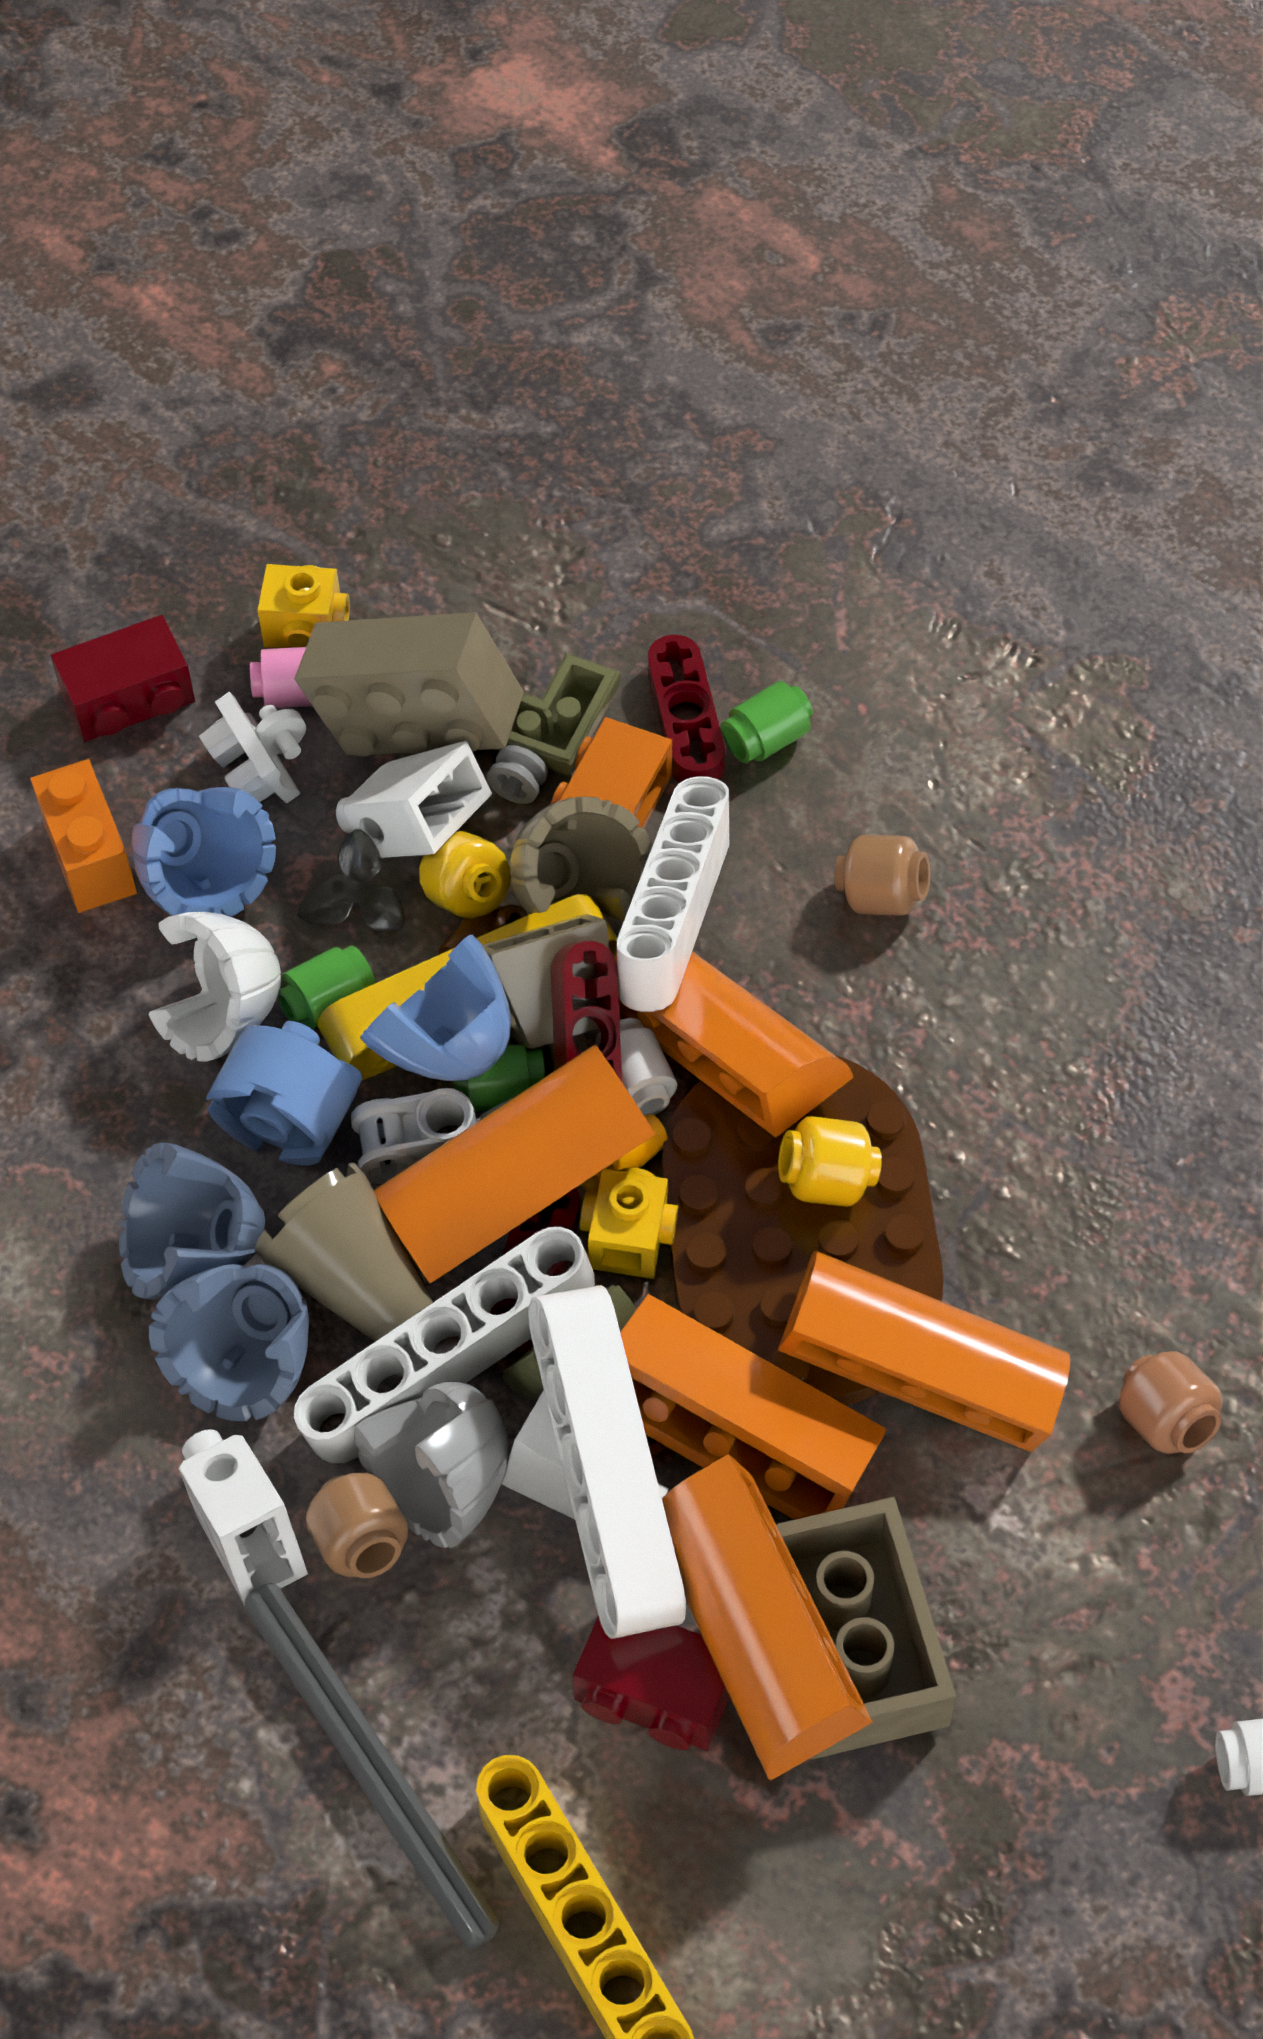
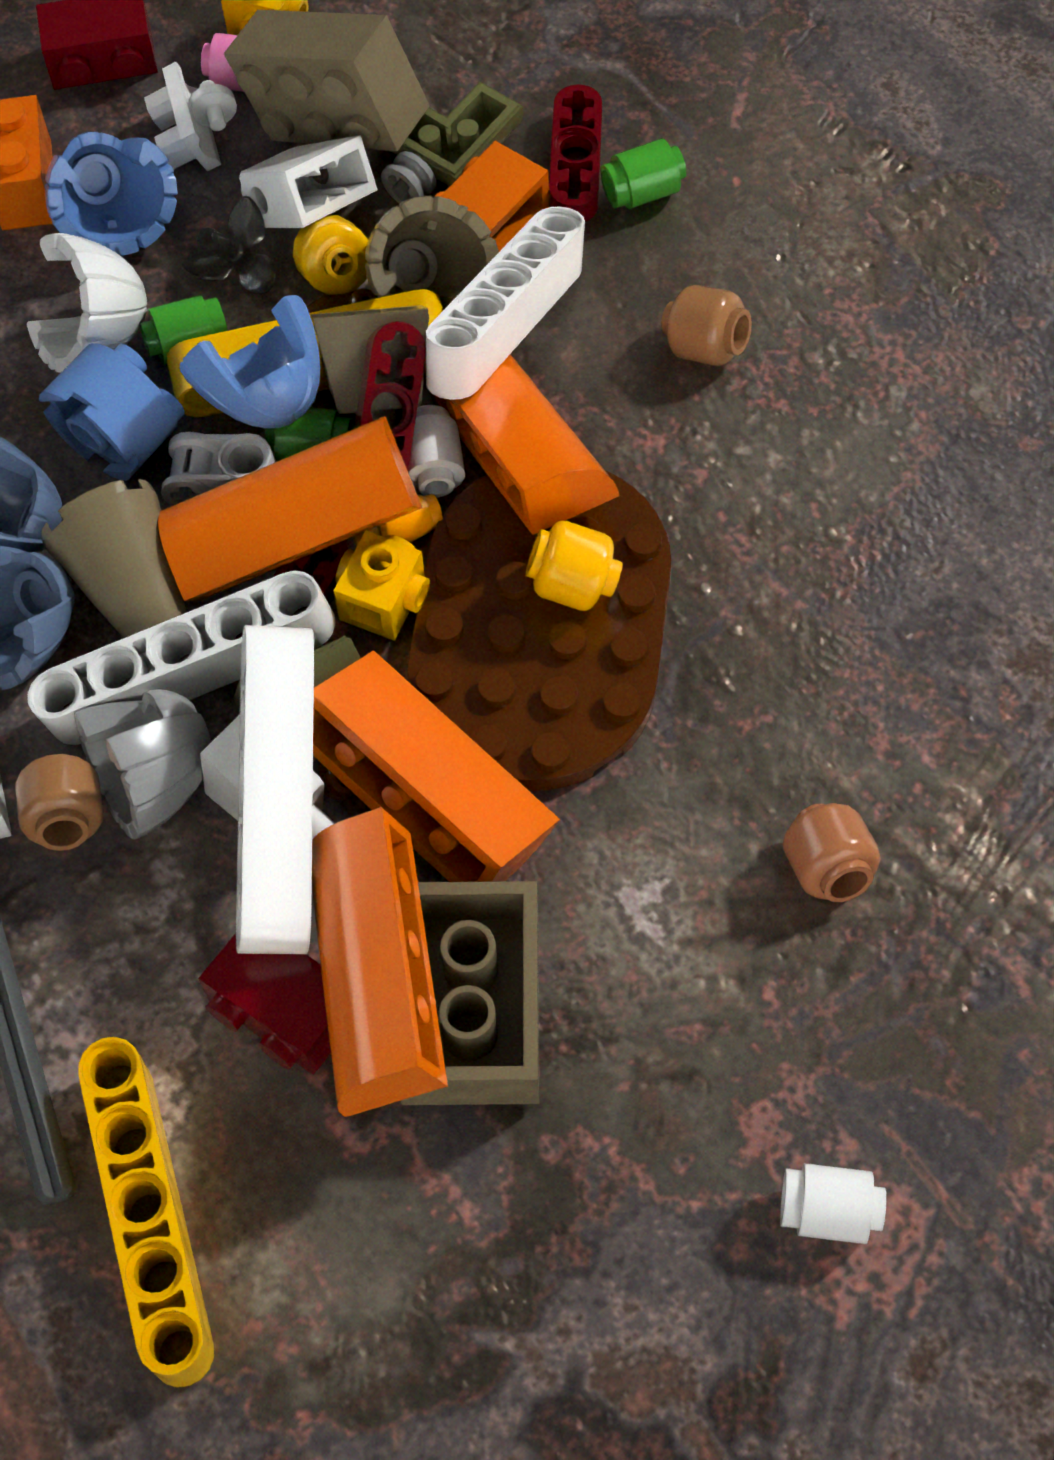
camera: 15 degrees right, 5 degrees up
orange brick [778,1251,1070,1452] -> none

